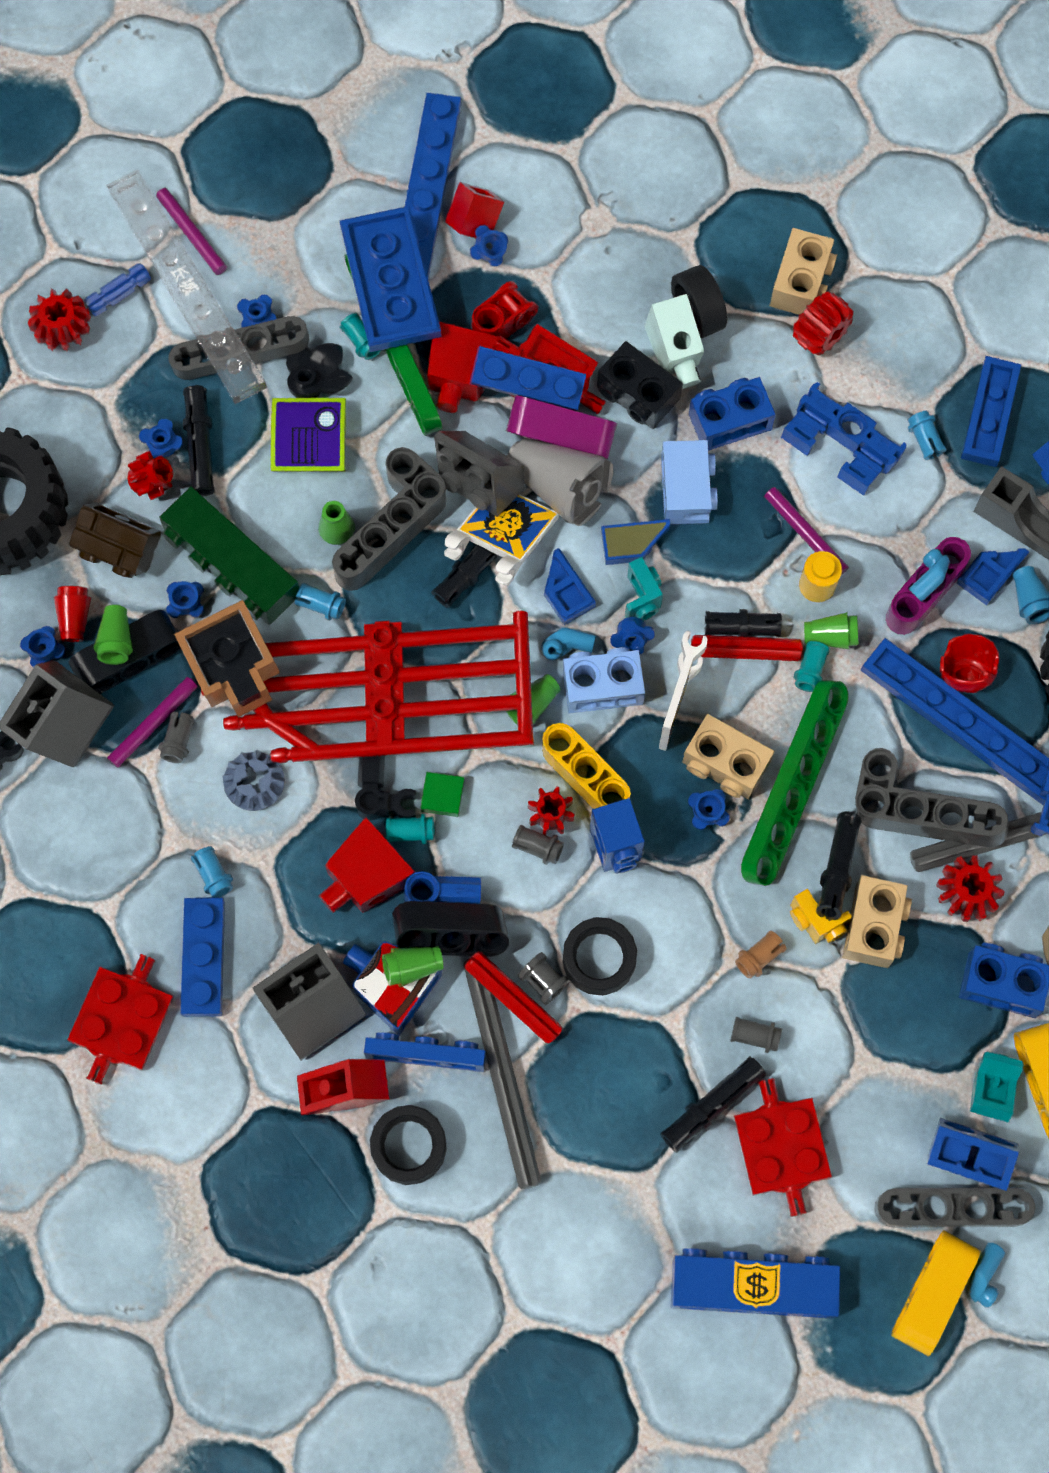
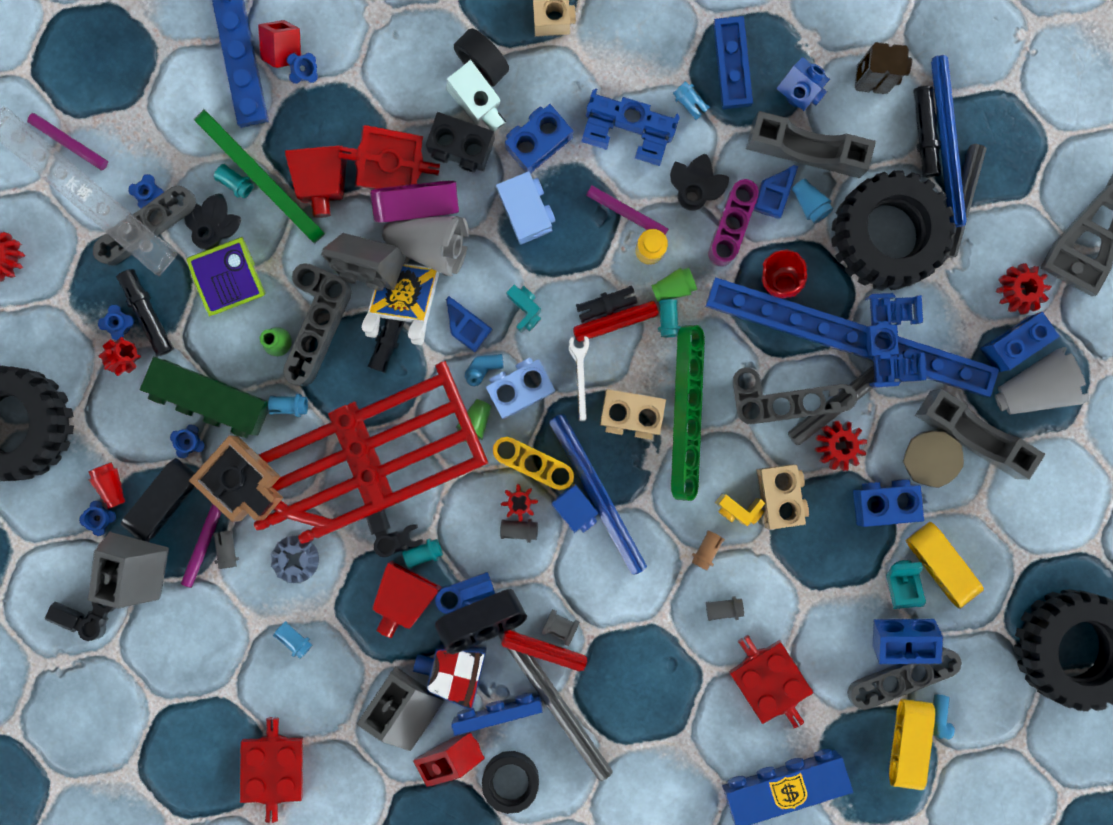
camera: 20 degrees left, 15 degrees up
dark brown brick [69,502,162,578] -> none
blue axle [84,263,151,316] -> none
bright green cone [94,605,133,665] -> none
blue plate [180,898,225,1017] -> none
blue tile [339,206,442,352] -> none
bright green cone [382,946,444,988] -> none
green tile [420,772,465,817] -> none
blue plate [469,346,586,411] -> none
red piece [471,281,539,339] -> none
black tyre [562,917,637,996] -> none
olive tile [601,519,670,565] -> none
blue plate [610,617,655,655] -> none
black pin [660,1056,766,1153] -> none
blue plate [688,789,730,830] -> none
red gear [793,292,854,356] -> none
black pin [816,811,862,920] -> none
dark azure arm [909,549,950,602] -> none
none -> blue axle [549,414,647,575]
none -> black plate [670,154,729,211]

